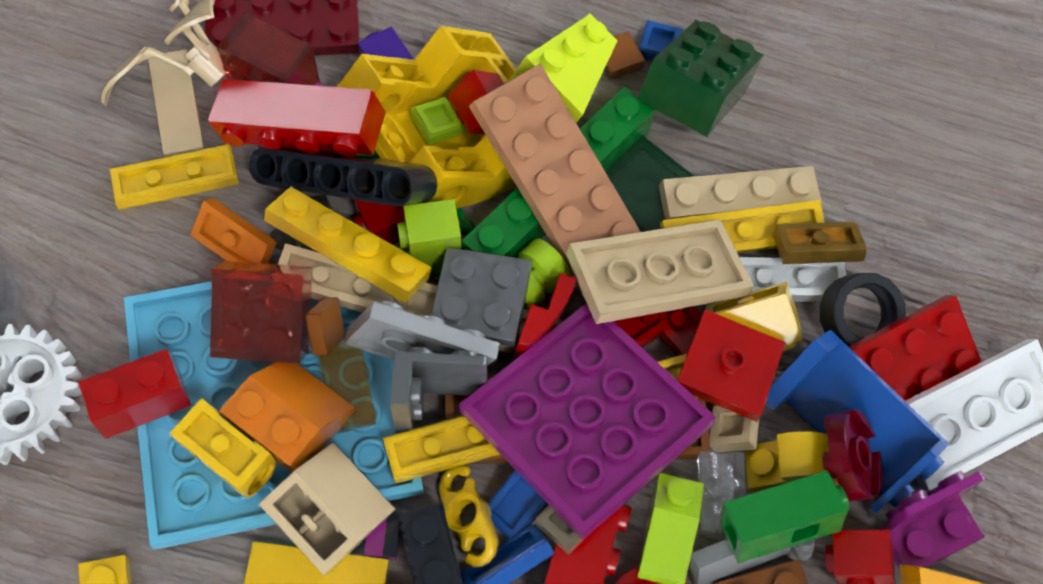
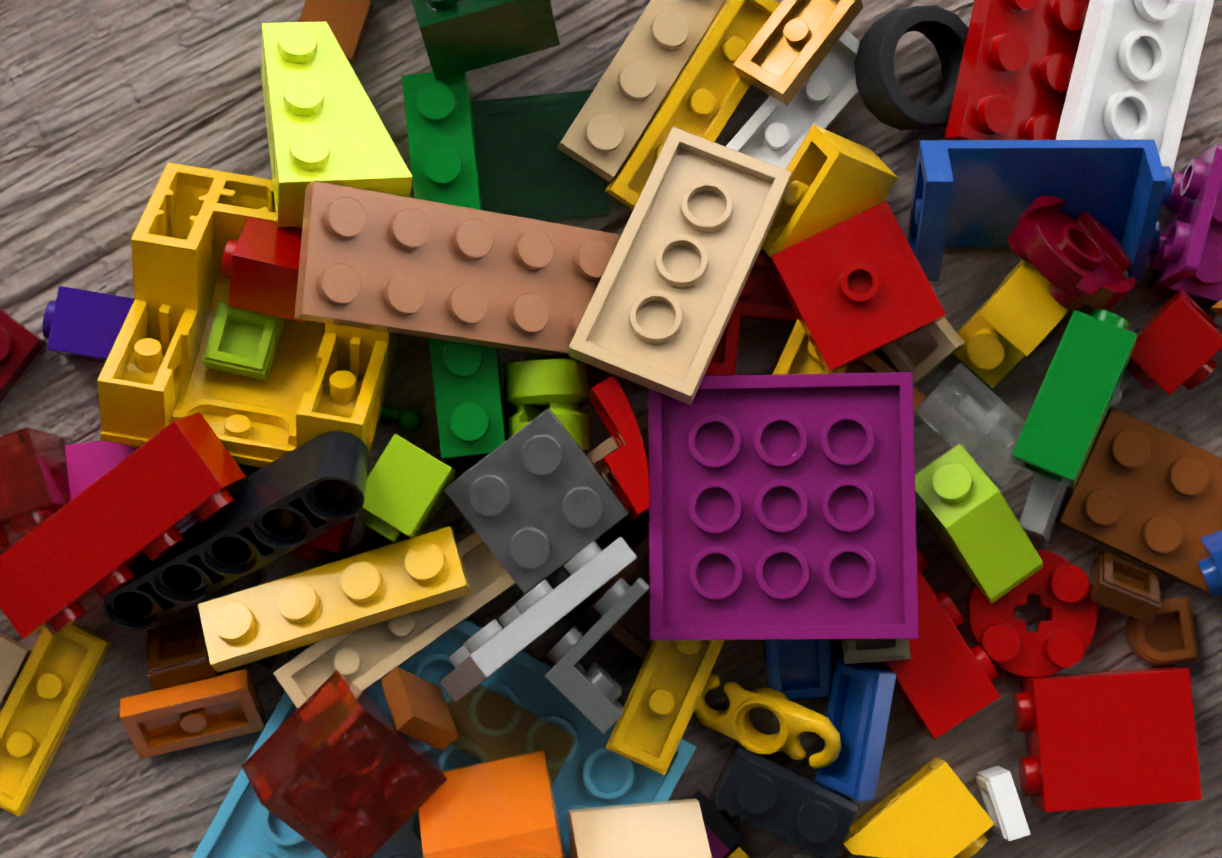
camera: 45 degrees left, 20 degrees up
none -> reddish brown tile [147,618,217,691]

